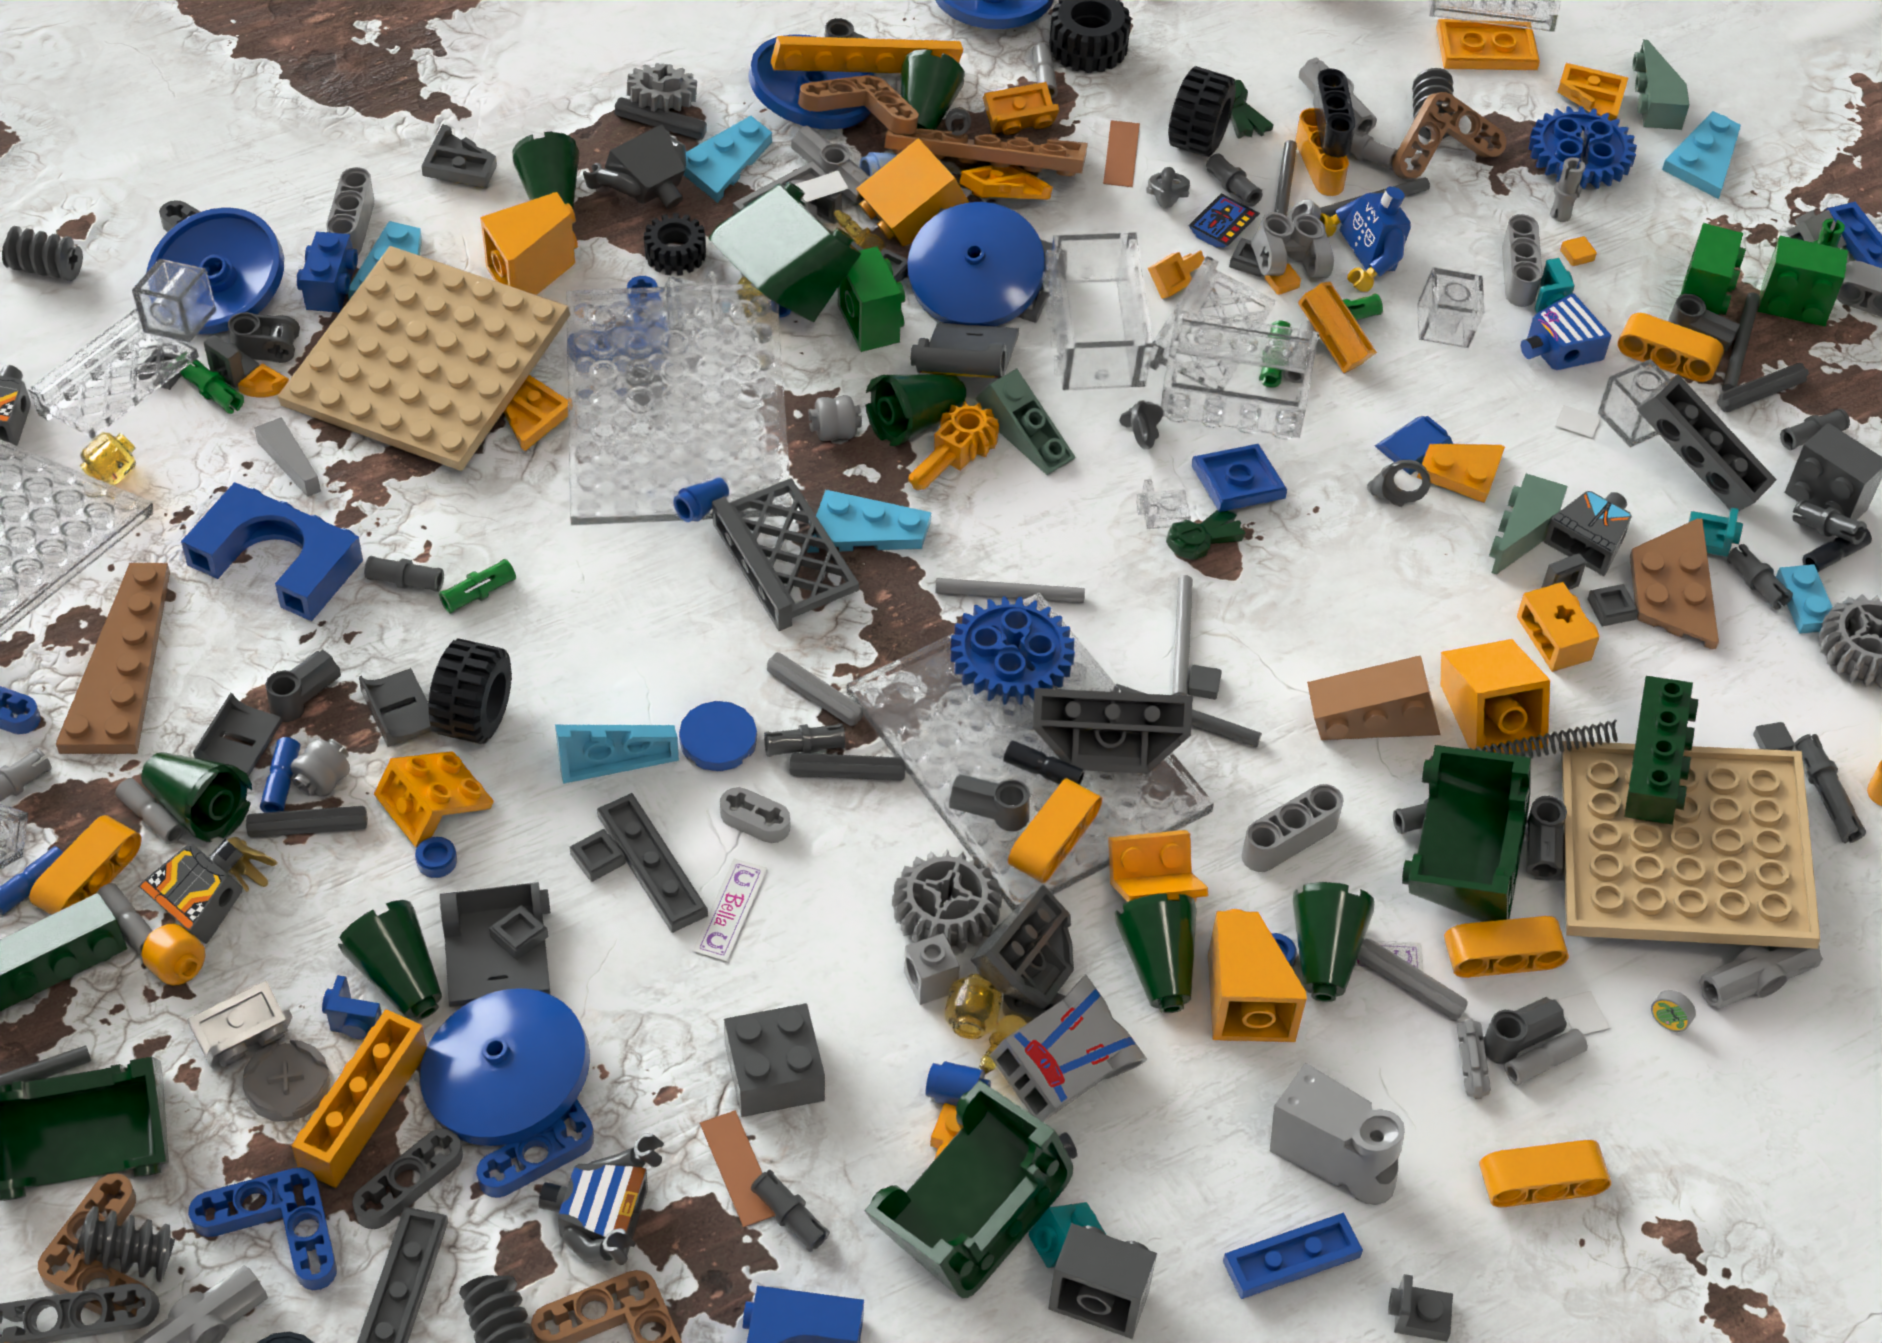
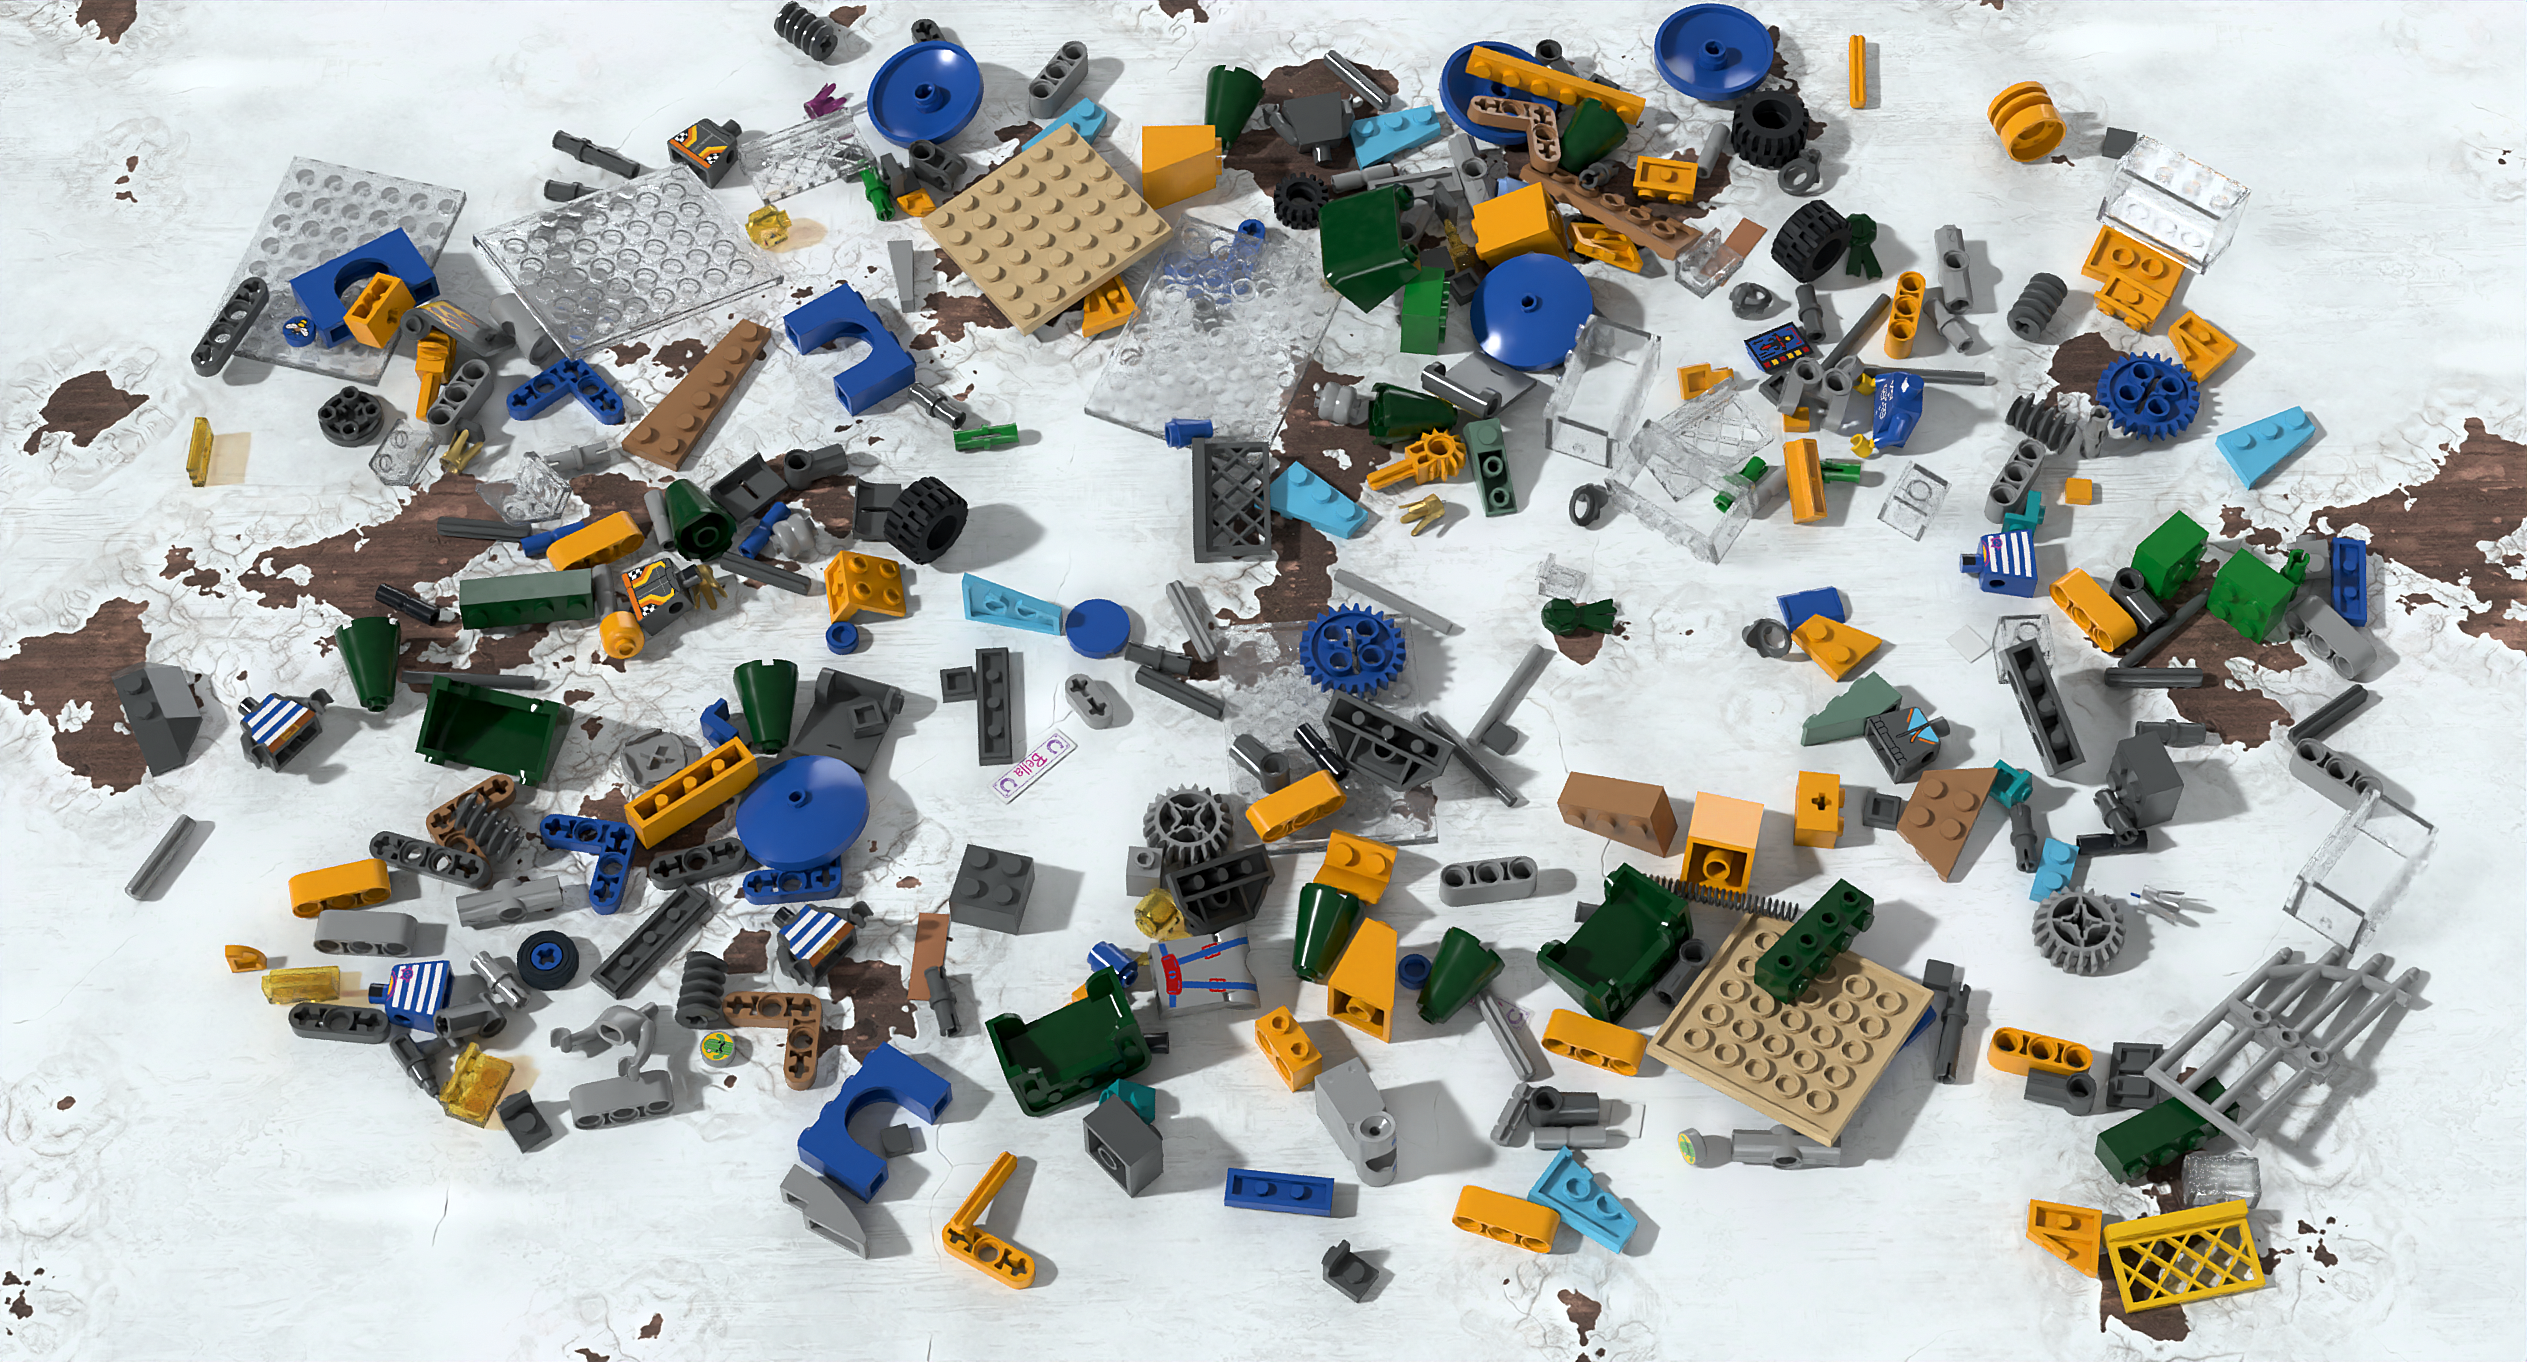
camera: 30 degrees right, 5 degrees up
clear head [132,259,217,343] -> none
bracket [187,980,293,1067] -> none
blue brick [296,231,358,313] -> none
dark grey wing [421,124,497,188] -> none
light grey gear [626,63,697,113] -> none
white sticker [795,171,849,202] -> none
blue tile [1191,443,1287,512] -> none
black beam [1313,68,1356,158] -> none
medium nougat beam [1392,92,1506,179] -> none
dark grey tile [1541,553,1587,590] -> none
sand green slope [1632,39,1690,130] -> none
none -> flat silver piece [803,83,847,123]
none -> light orange brick [1255,1005,1322,1093]
none -> light grey piece [1331,163,1394,193]
none -> pearl gold piece [1398,493,1446,536]
none -> medium azure wing [1527,1145,1638,1254]
none -> clear bracket [1675,227,1744,300]
none -> dark grey piece [1777,147,1822,195]
none -> dark grey piece [2005,393,2078,455]
none -> light orange bracket [2093,269,2169,333]

